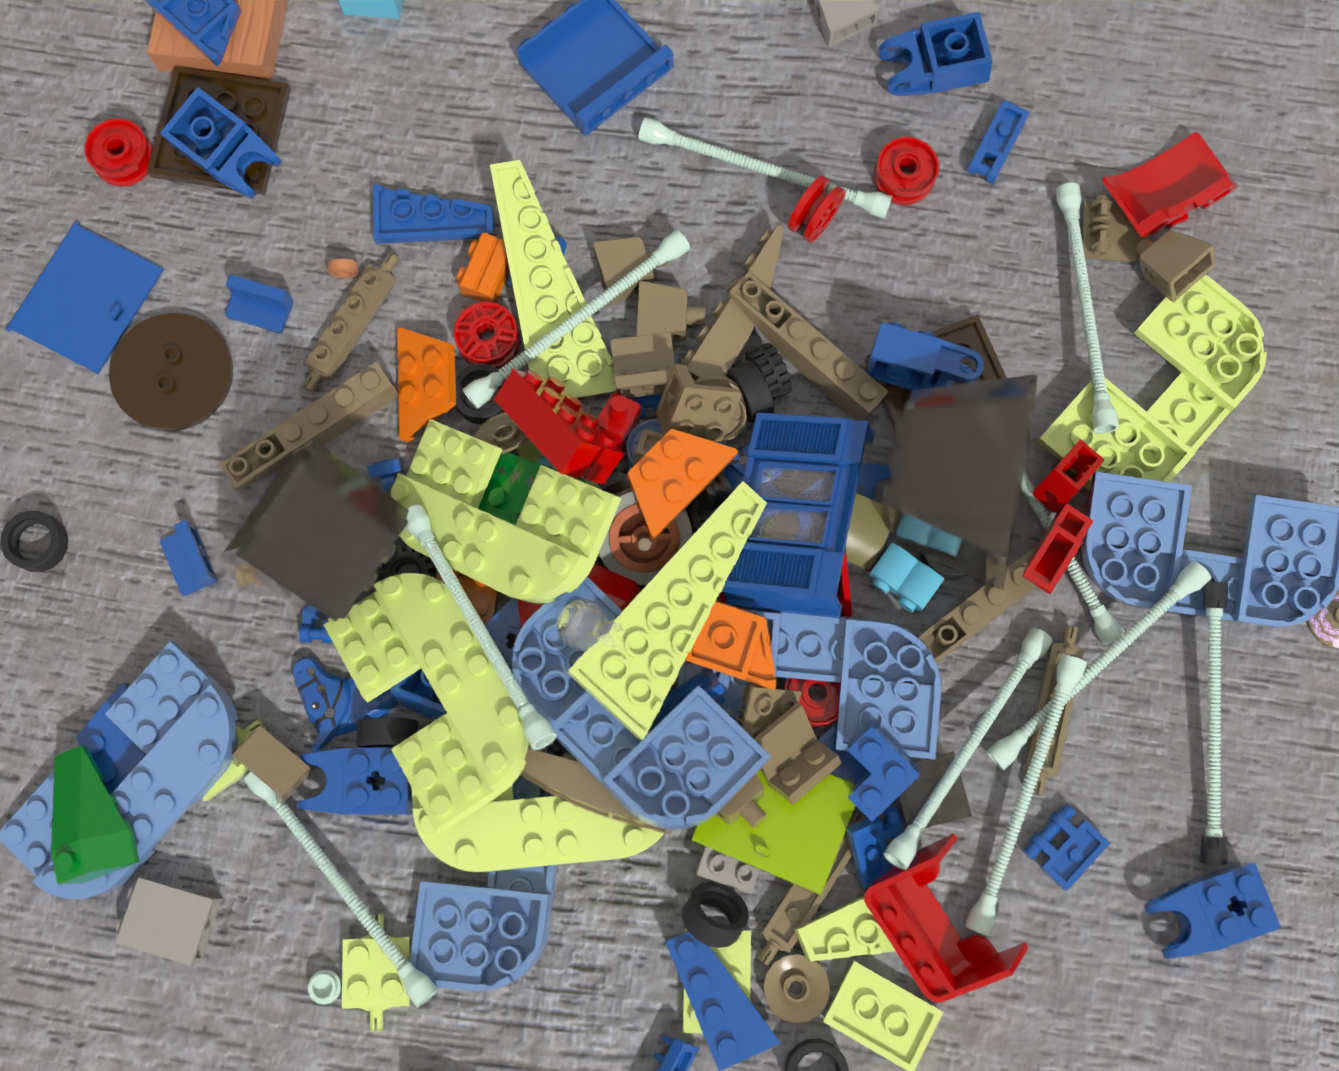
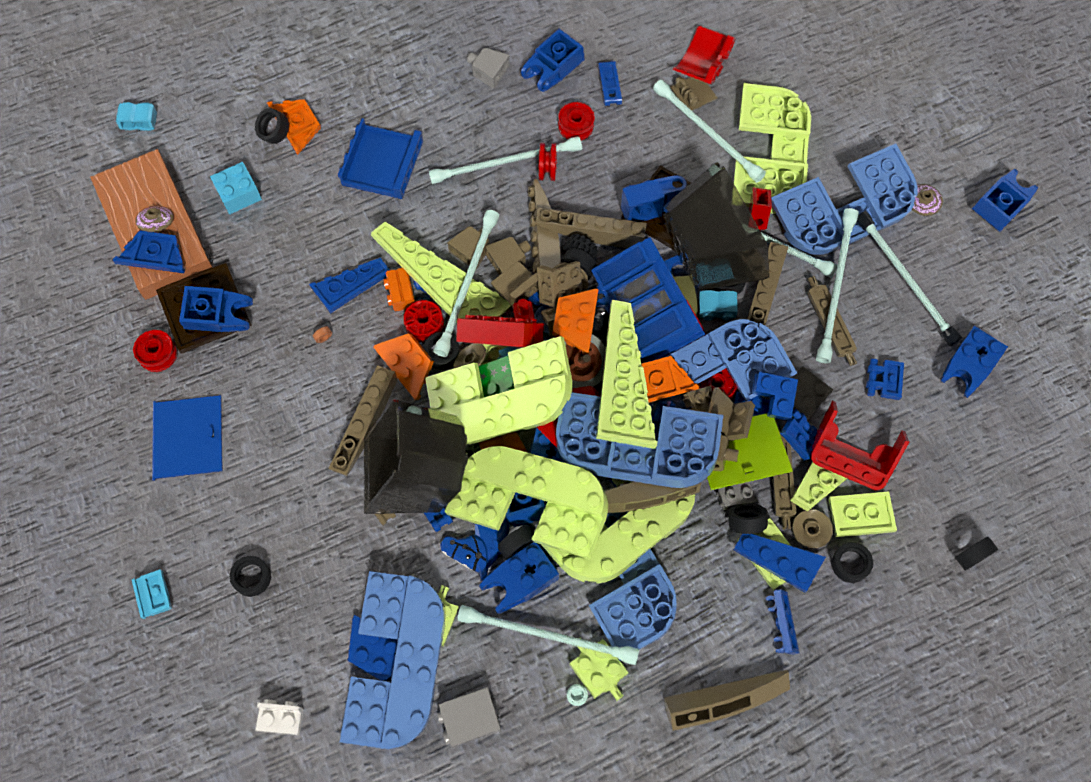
camera: 35 degrees left, 10 degrees down
green wedge [51,745,140,884] -> none
dark brown plate [109,313,233,432] -> none
blue panel [160,520,218,596] -> none
blue panel [225,274,294,334] -> none
dark tan panel [232,726,310,804] -> none
dark tan plate [302,252,399,393] -> none
light aqua hose [400,505,556,750] -> none
clear piece [556,599,624,650] -> none
light aqua hose [884,628,1053,870] -> none
light aqua hose [965,654,1087,936] -> none
red slope [1022,503,1093,594] -> none
dark tan torso [1136,230,1216,303] -> none

